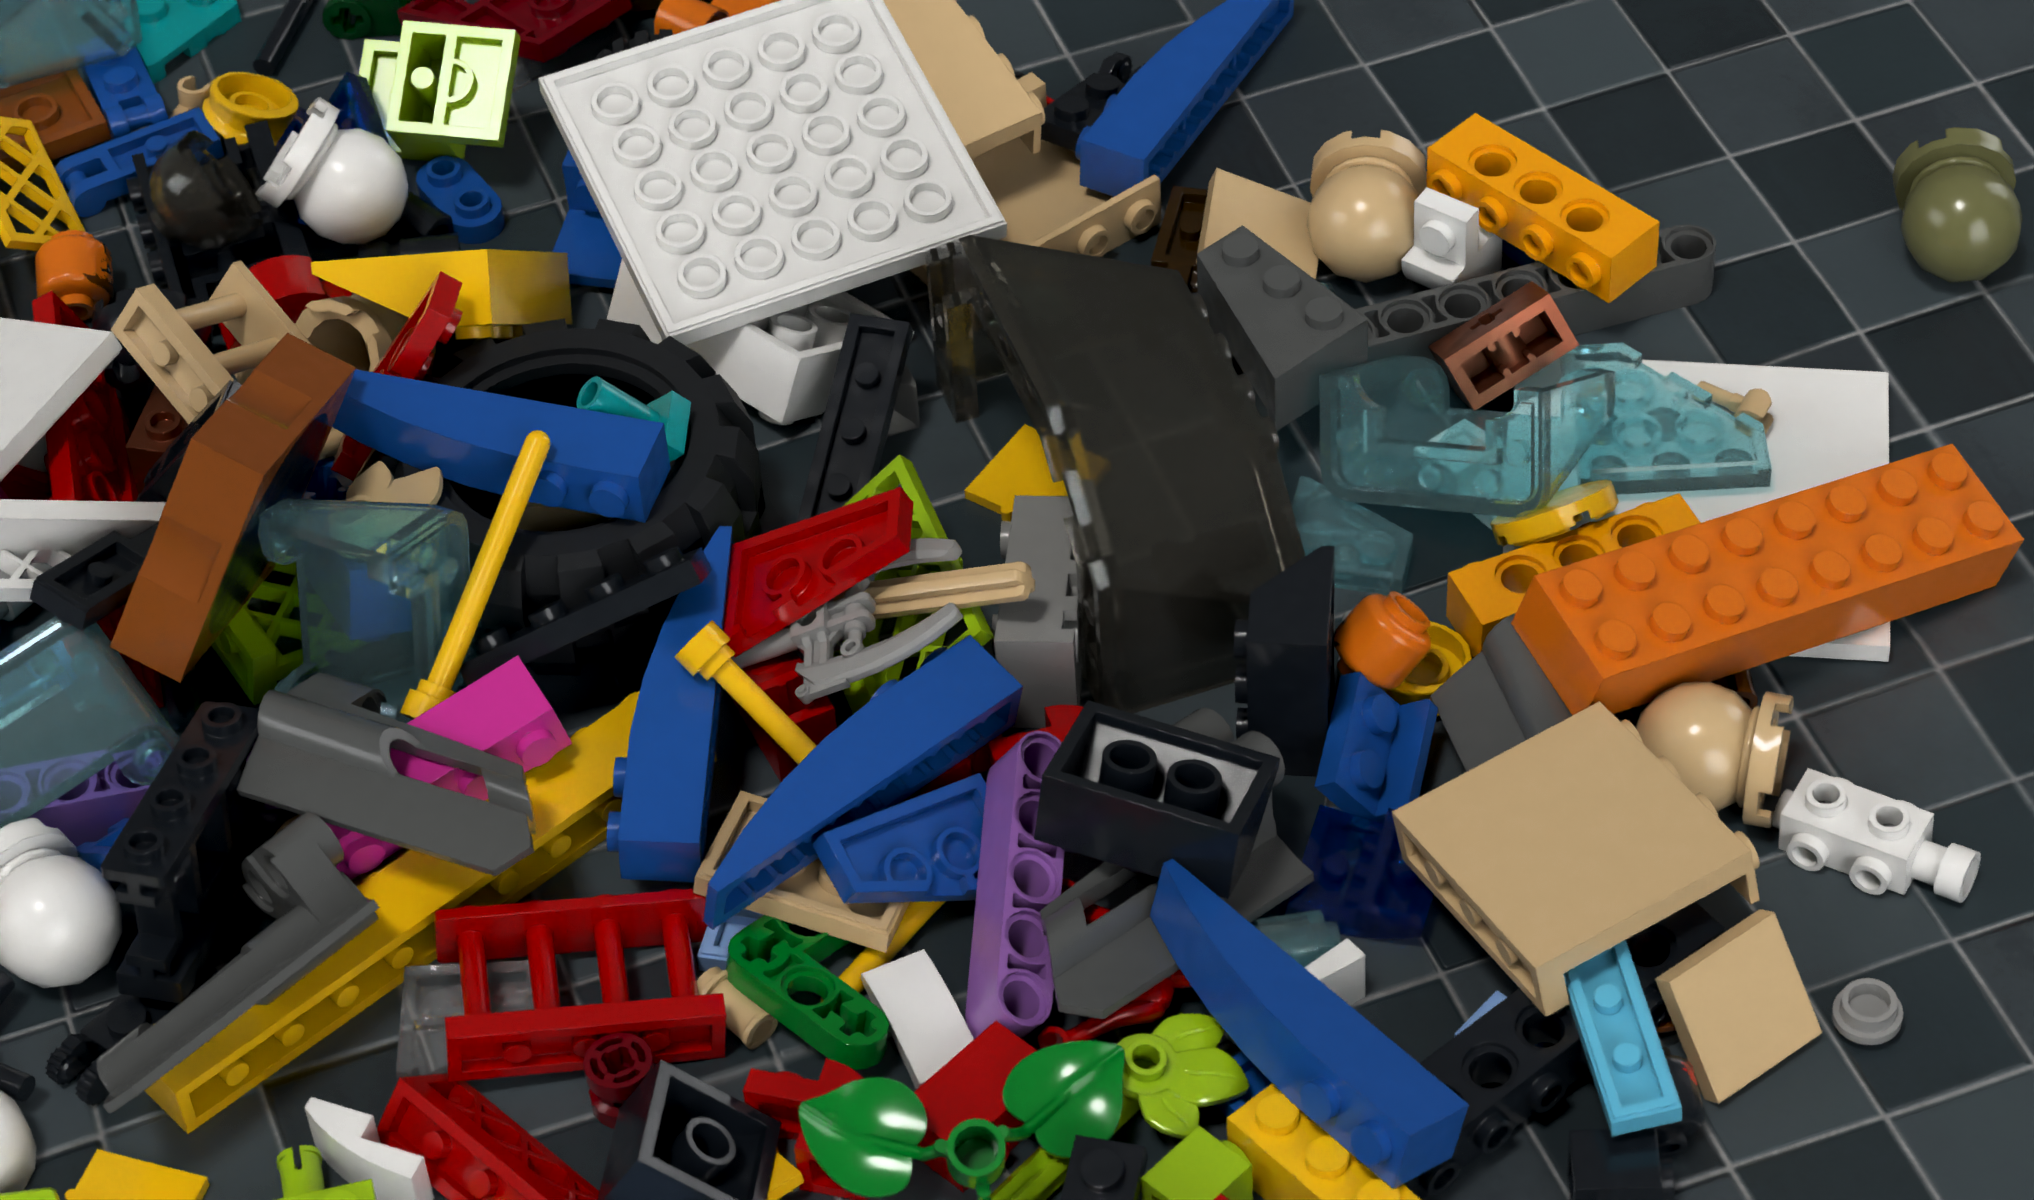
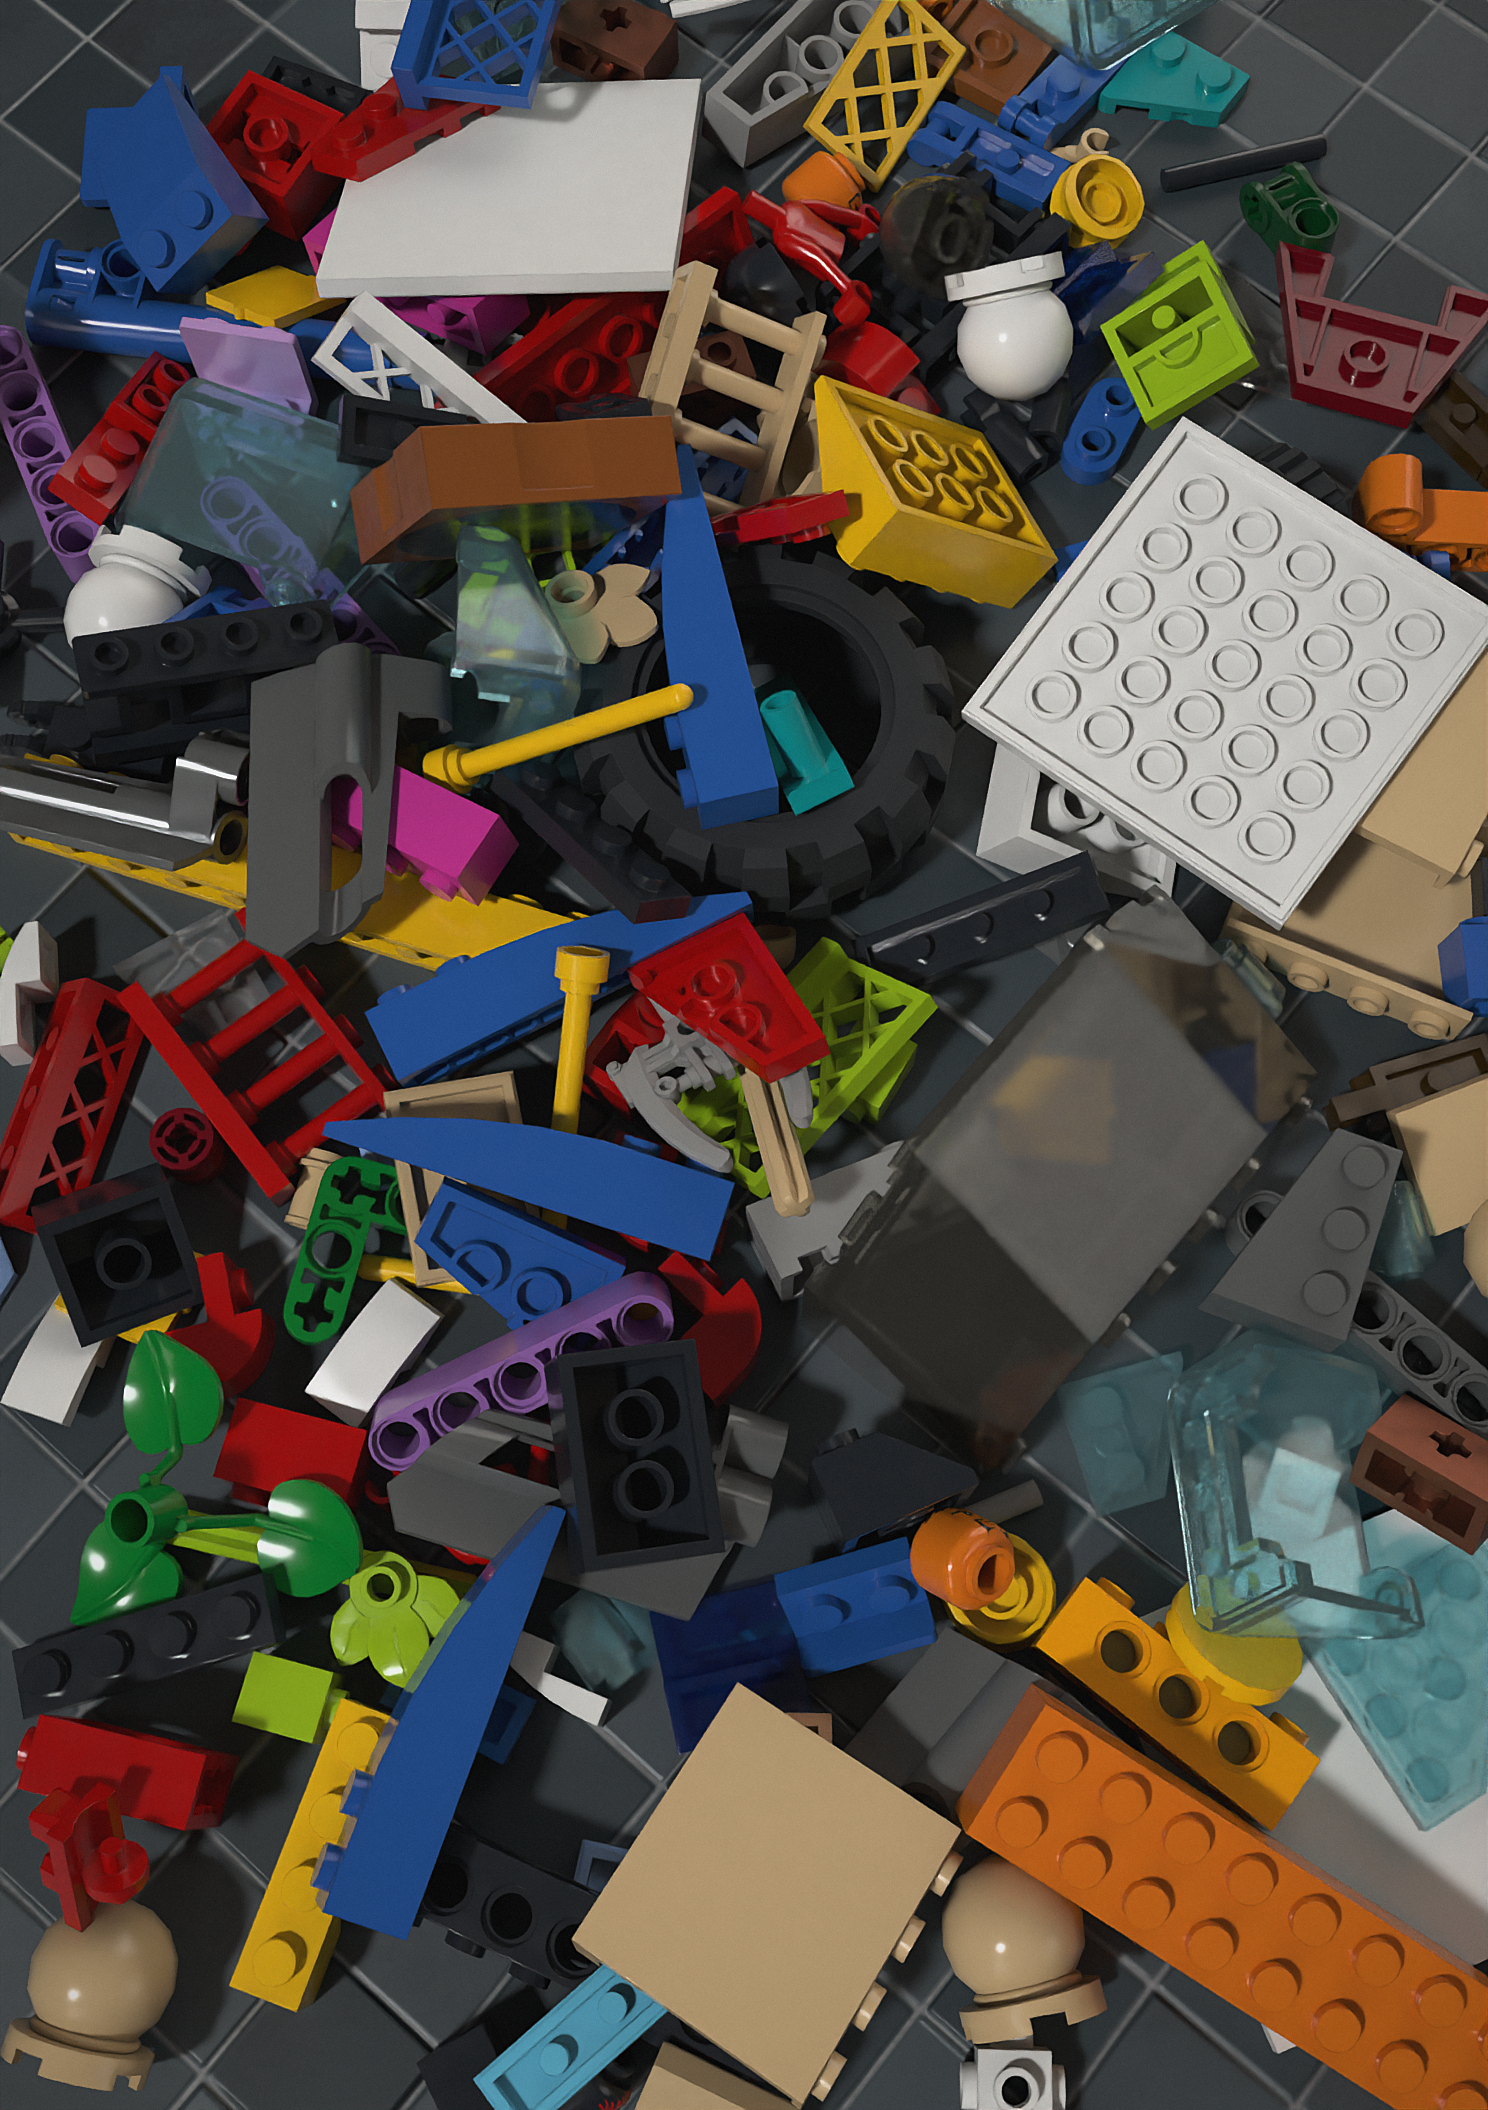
camera: 60 degrees right, 25 degrees up
none -> red piece [741,189,881,329]

